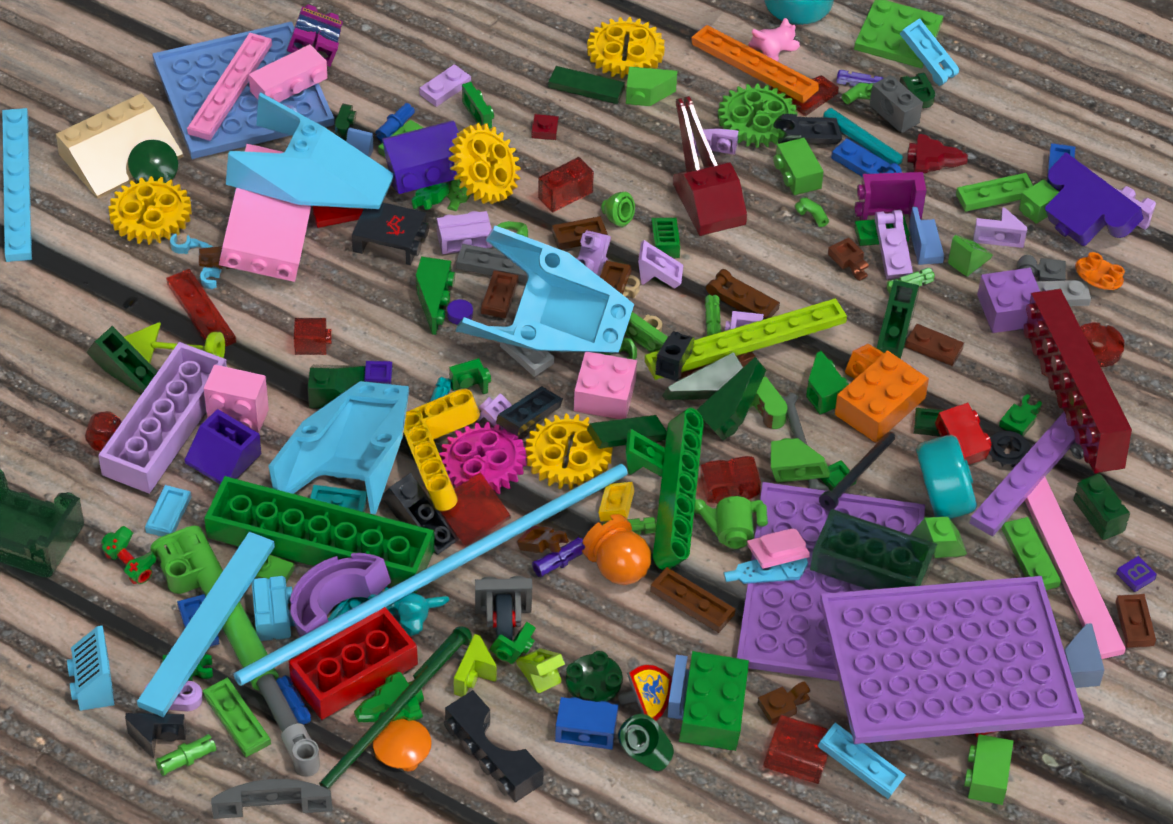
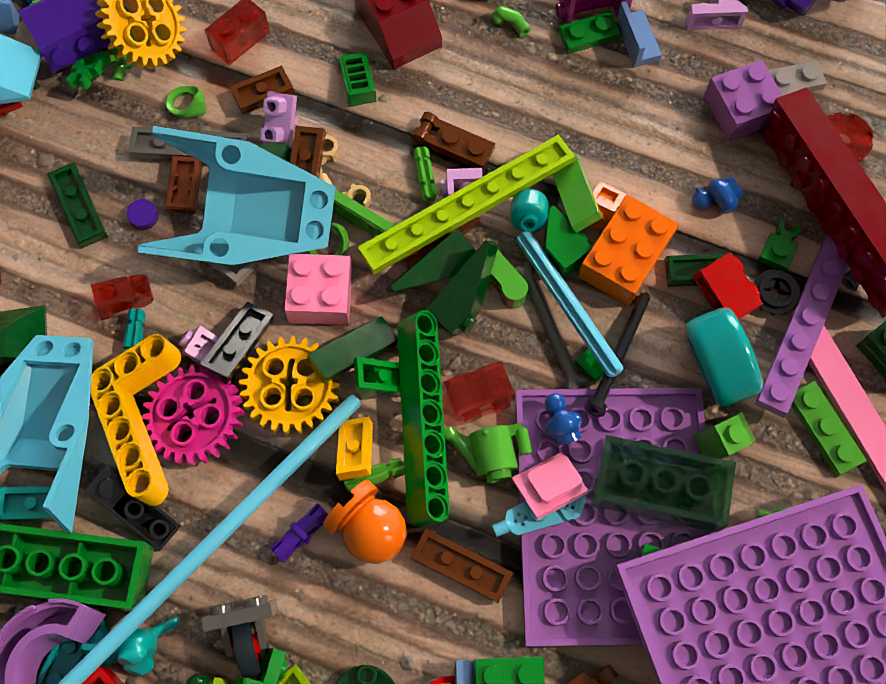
camera: 10 degrees left, 20 degrees up
black panel [352,202,429,265] -> none
dark purple tile [364,361,393,384] -> none
green slope [416,256,456,335] -> none
lavender brick [437,211,492,254] -> none
clear red tile [440,472,511,547] -> none
green bracket [449,359,491,395] -> none
reddish brown plate [517,526,569,553] -> none
bright green brick [601,192,635,227] -> none
lavender slope [638,240,683,289] -> none
black leg [655,331,695,381] -> none
bright green slope [771,438,830,483] -> none
copper plate [828,237,869,281] -> none
lavender plate [875,210,913,280] -> none
dark green slope [877,280,919,359] -> none
bright green axle [886,268,935,293] -> none
copper plate [905,324,964,366] -> none
bright green slope [948,235,993,277] -> none
dark grey plate [1017,255,1066,281] -> none
orange dish [1075,252,1125,290] -> none
none -> dark green tile [47,162,109,249]
none -> clear red leg [90,274,154,321]
none -> teal head [510,189,549,233]
none -> medium azure axle [516,231,623,378]
none -> blue animal [544,393,582,446]
none -> bright green tile [552,154,603,233]
none -> blue animal [692,176,744,214]

